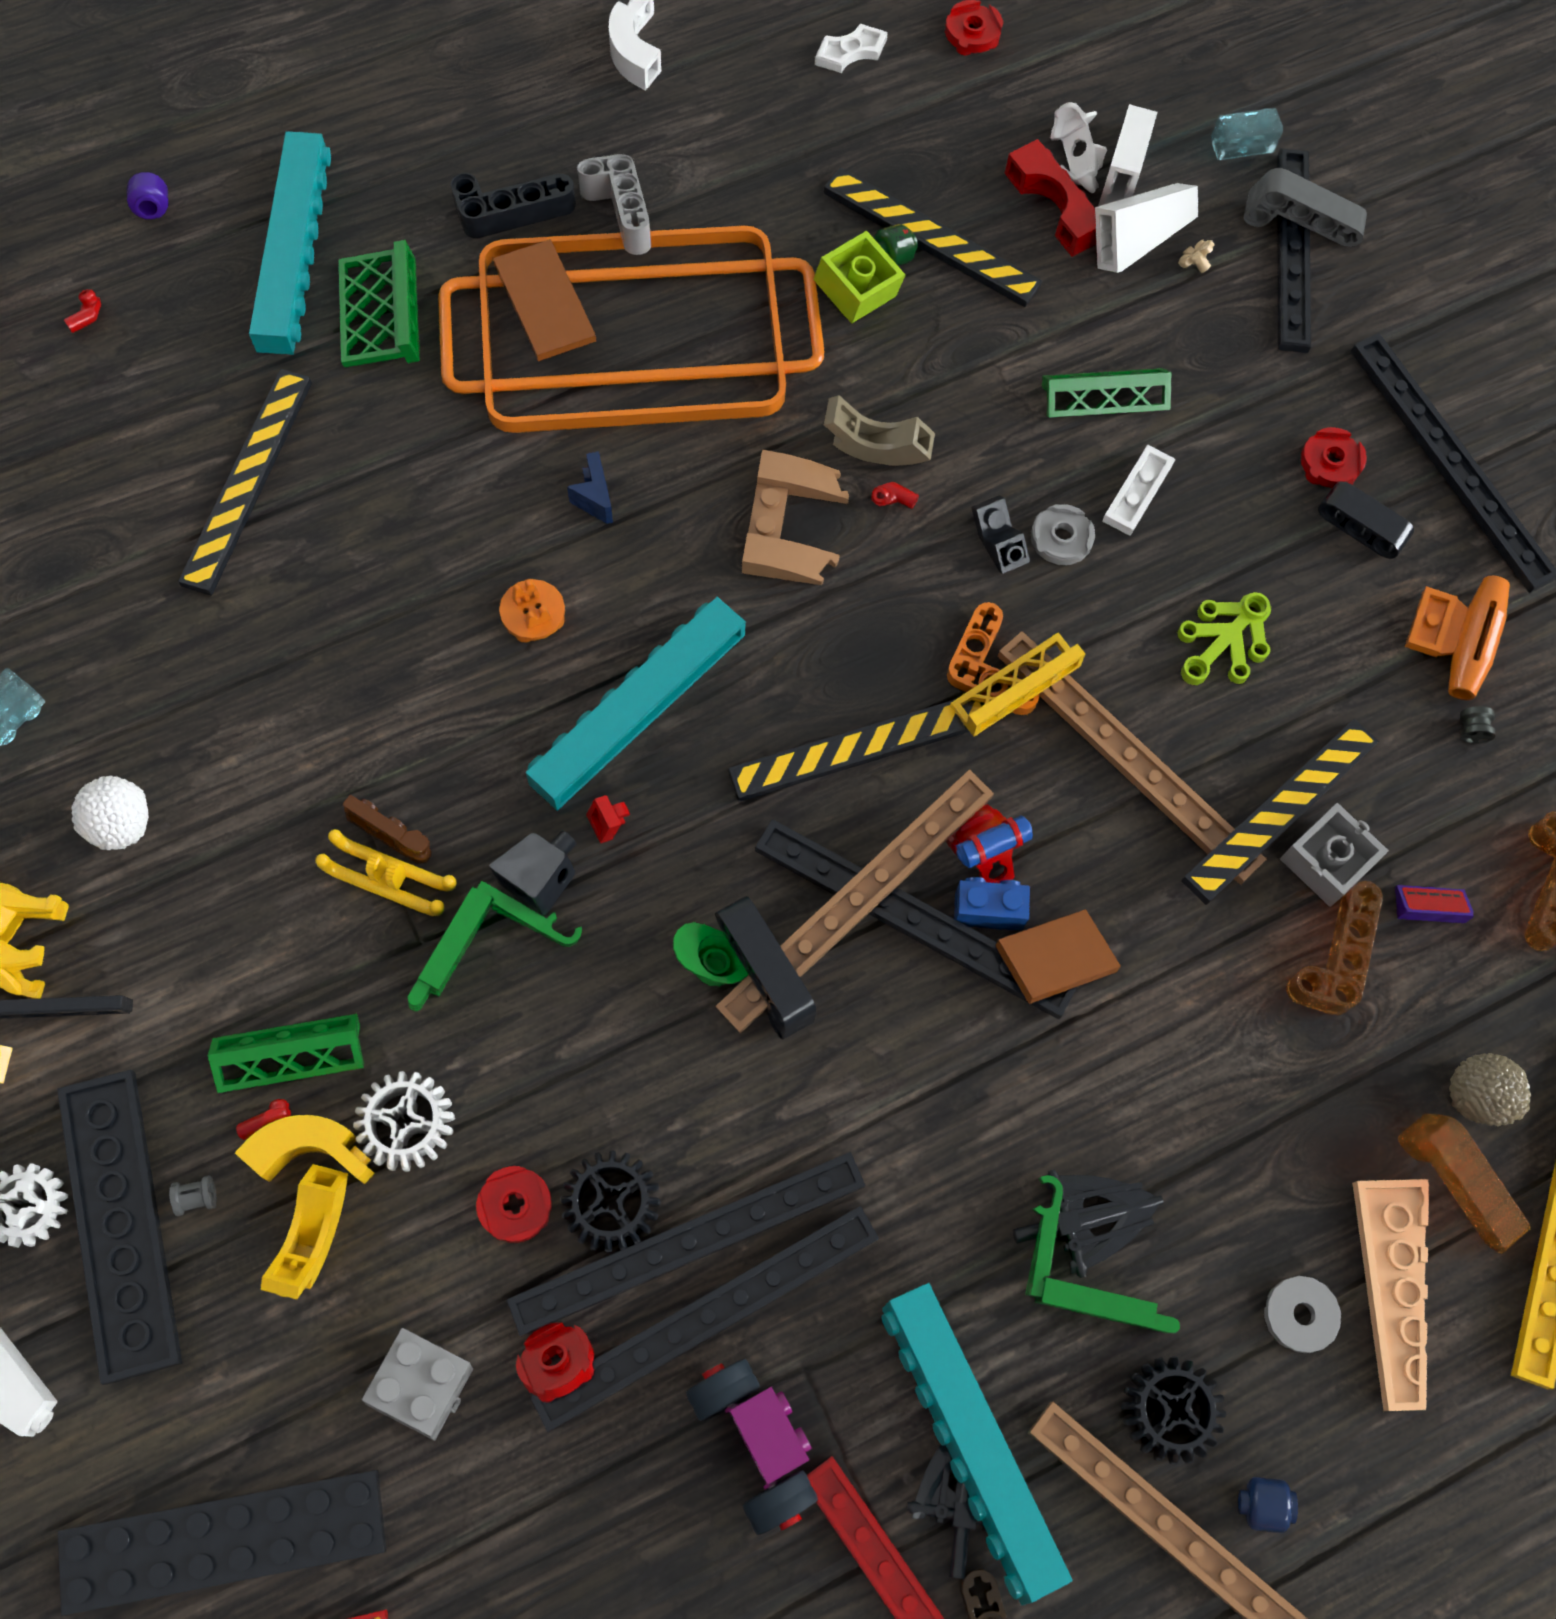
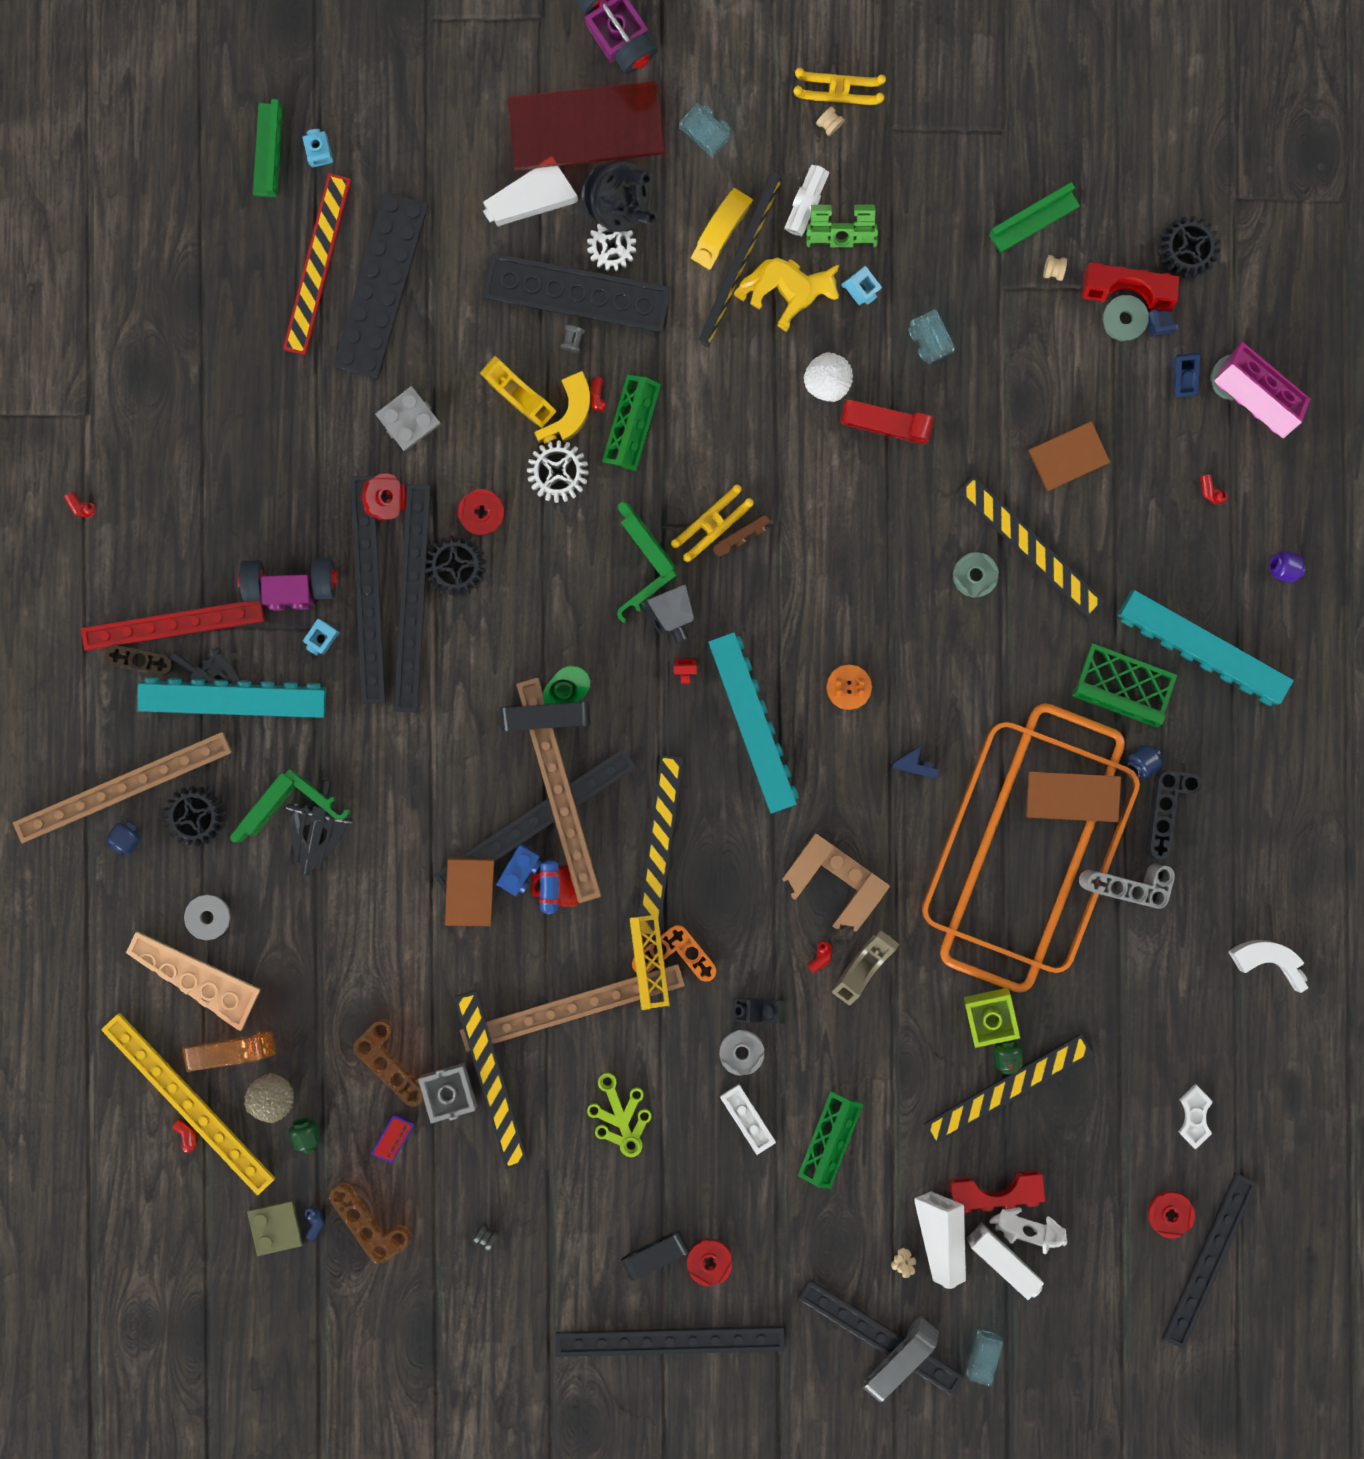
camera: 120 degrees right, 20 degrees up
orange plate [1405,576,1510,700] -> none
none -> dark green head [289,1118,321,1154]
none -> medium azure brick [303,619,340,656]
none -> red beam [840,400,934,444]
none -> sand green tile [953,552,999,598]
none -> dark orange tile [1028,421,1110,492]
none -> dark blue head [1127,745,1162,778]

